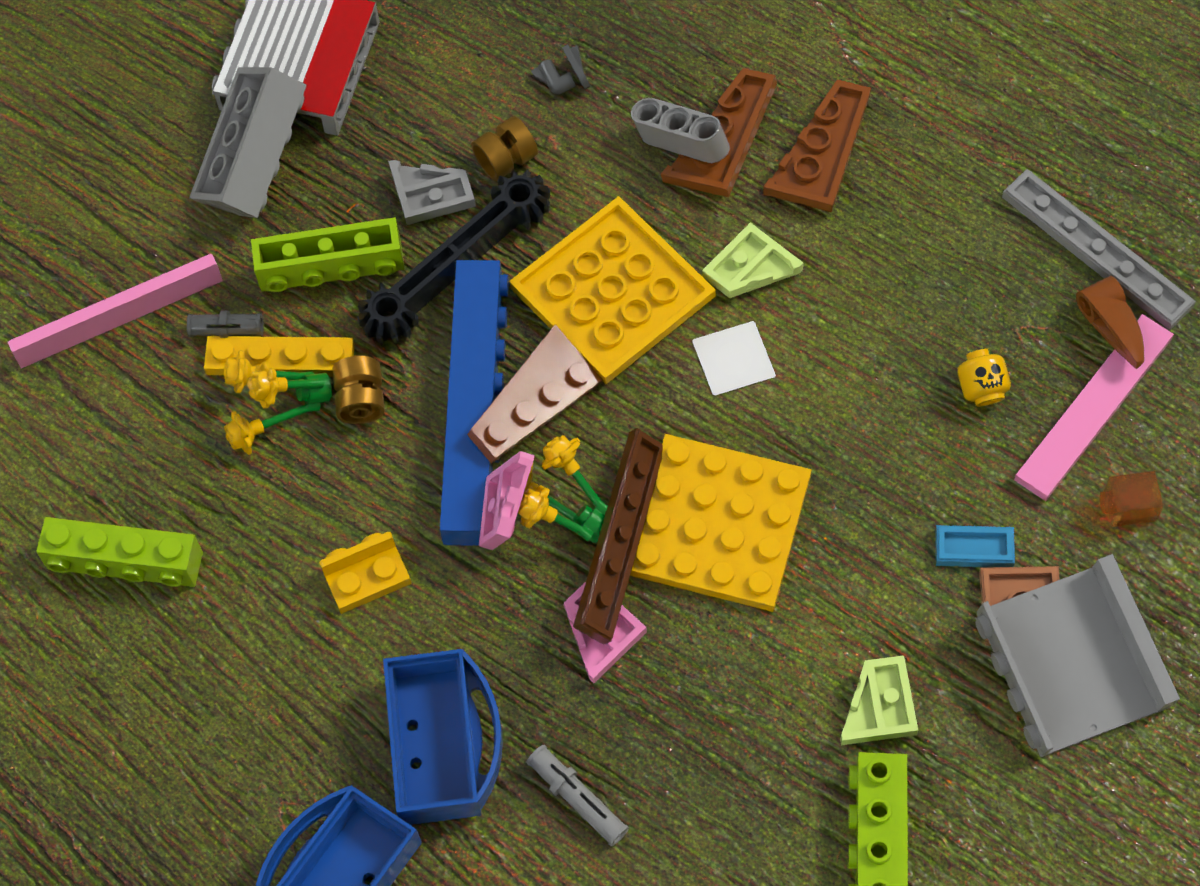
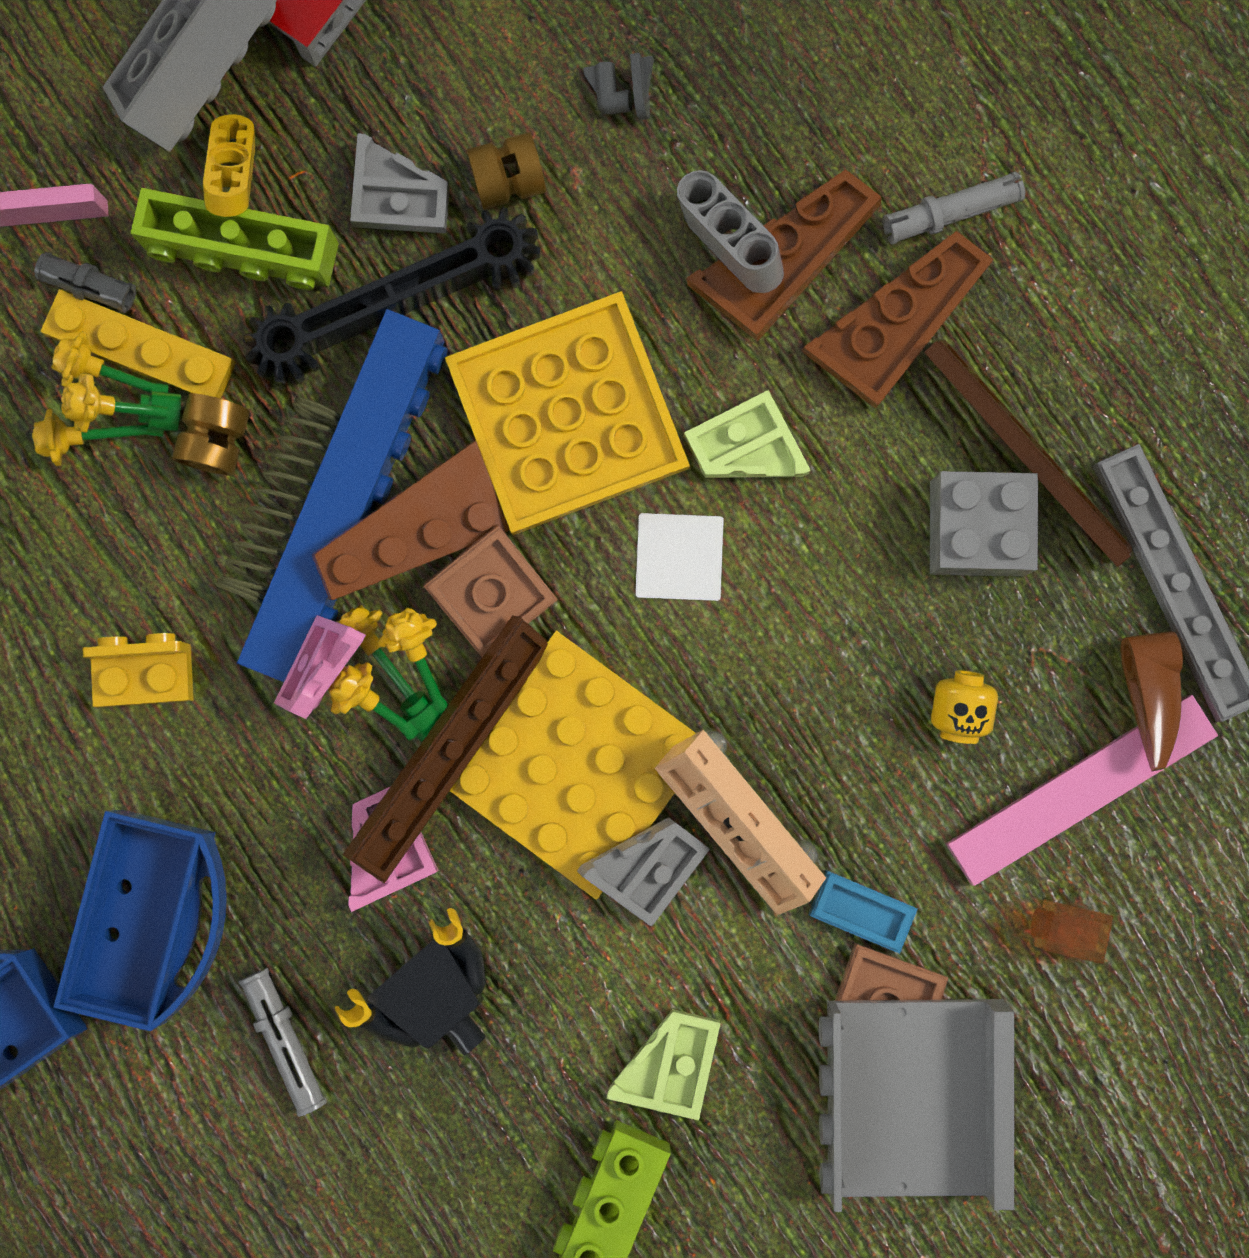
camera: 15 degrees right, 20 degrees up
none -> yellow beam [203,114,255,217]
none -> olive piece [215,397,341,604]
none -> torso [334,908,486,1056]
none -> nougat tile [422,525,558,657]
none -> light grey wing [577,817,710,927]
none -> light nougat piece [654,730,826,915]
none -> light grey pin [882,171,1025,244]
none -> reddish brown tile [924,339,1132,567]
none -> light grey brick [930,471,1038,577]

